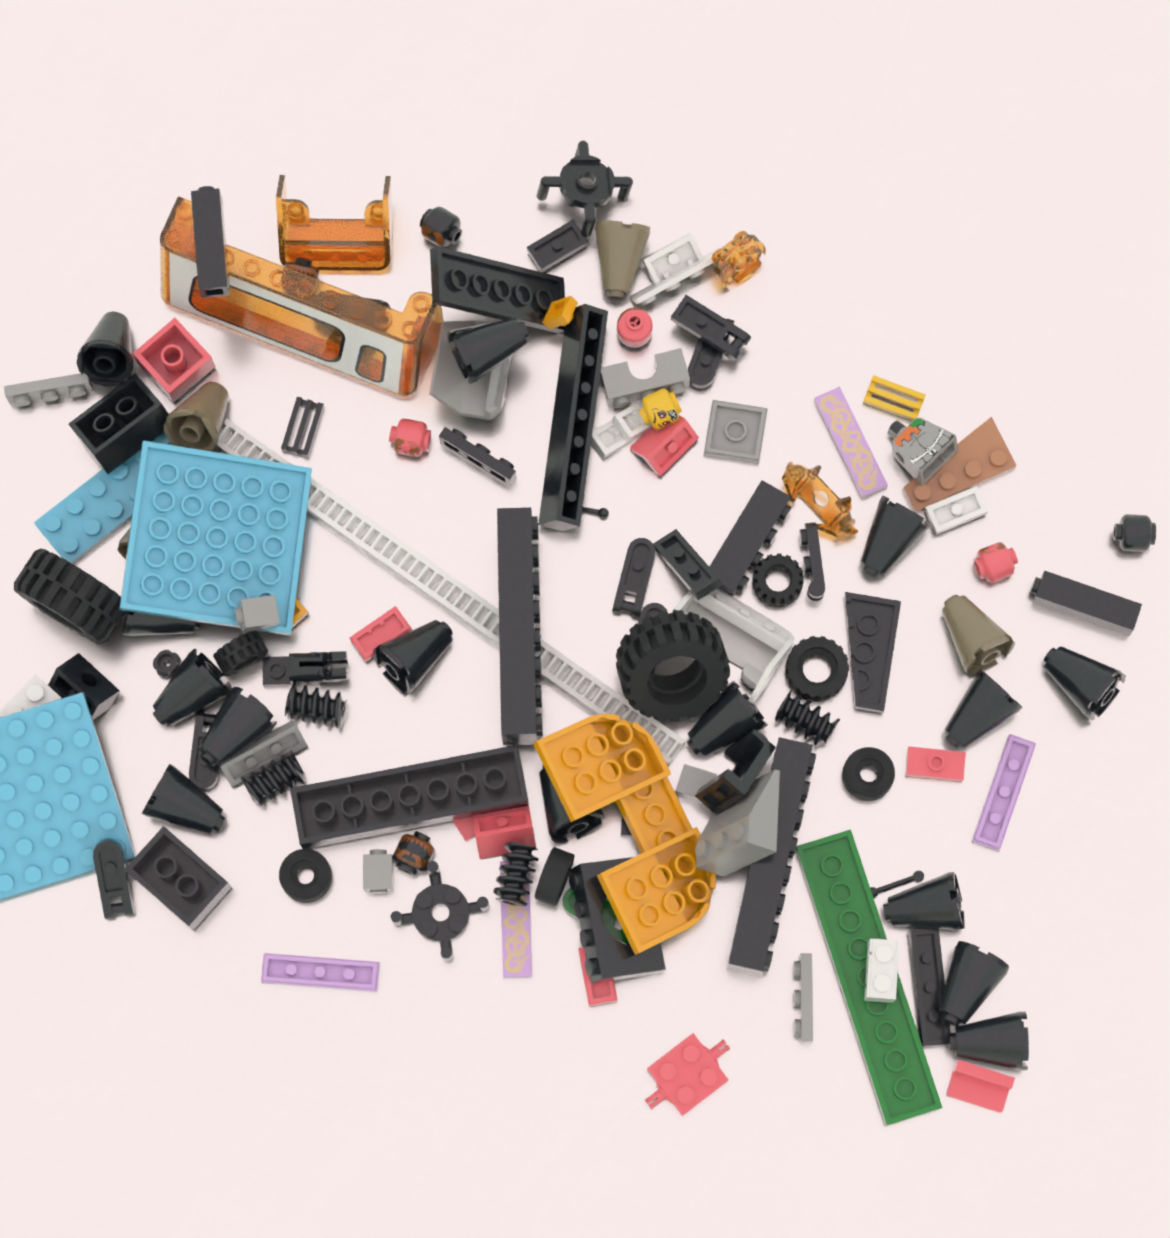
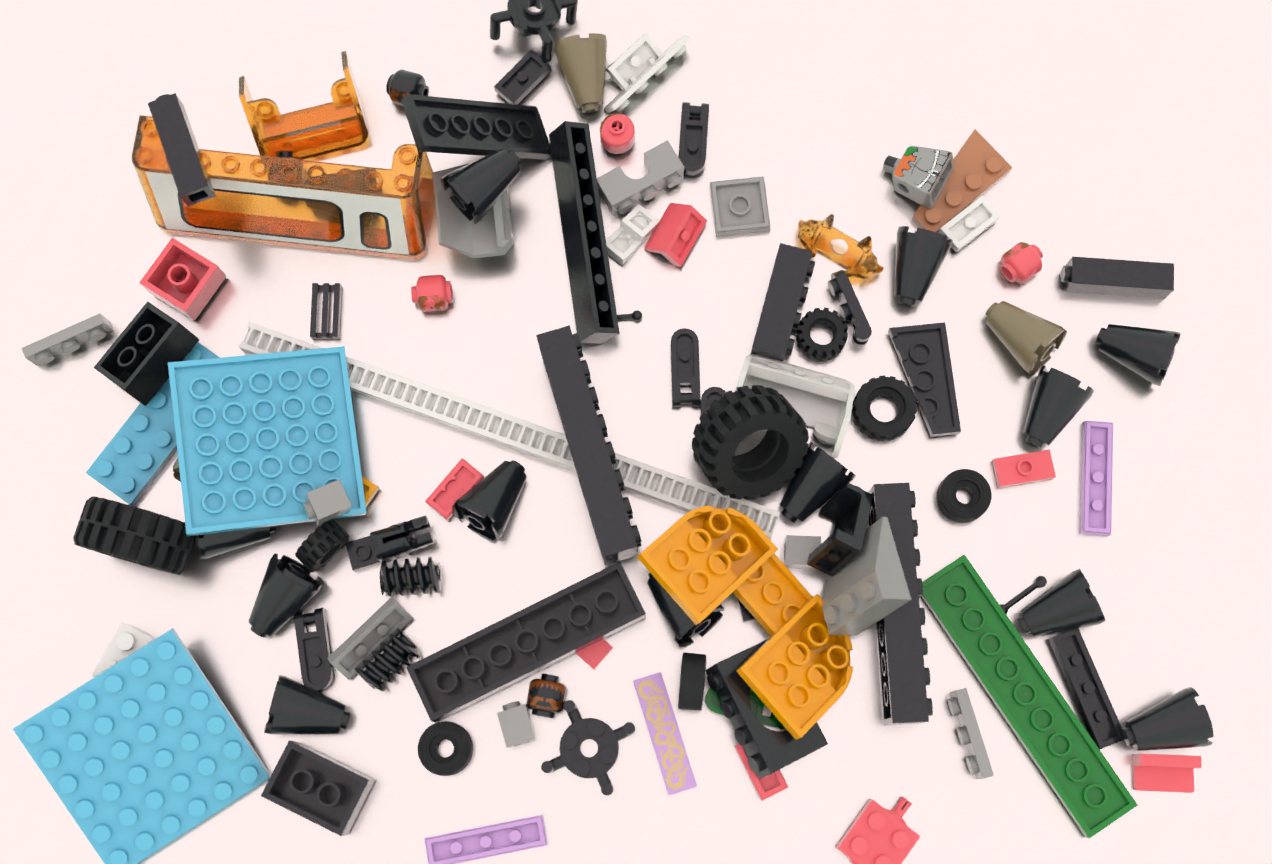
camera: 15 degrees left, 0 degrees up
black brick [48,653,120,720] -> none
black cone [76,311,133,387] -> none
black plate [93,838,135,919] -> none
black plate [153,650,181,678] -> none
dark tan cone [164,382,229,452] -> none
black cone [199,686,277,767] -> none
black plate [439,427,517,487] -> none
coral panel [472,805,536,859] -> none
black piece [493,842,539,907] -> none
light orange plate [542,295,578,330] -> none
yellow head [639,388,682,430] -> none
black plate [653,529,722,600] -> none
black plate [670,295,751,361] -> none
clear orange plate [711,231,766,284] -> none
black piece [775,689,841,747] -> none
tile [814,387,888,499] -> none
yellow tile [863,375,926,421] -> none
white brick [864,939,899,1003] -> none
black cone [939,941,1009,1026] -> none
black head [1113,514,1156,552] -> none

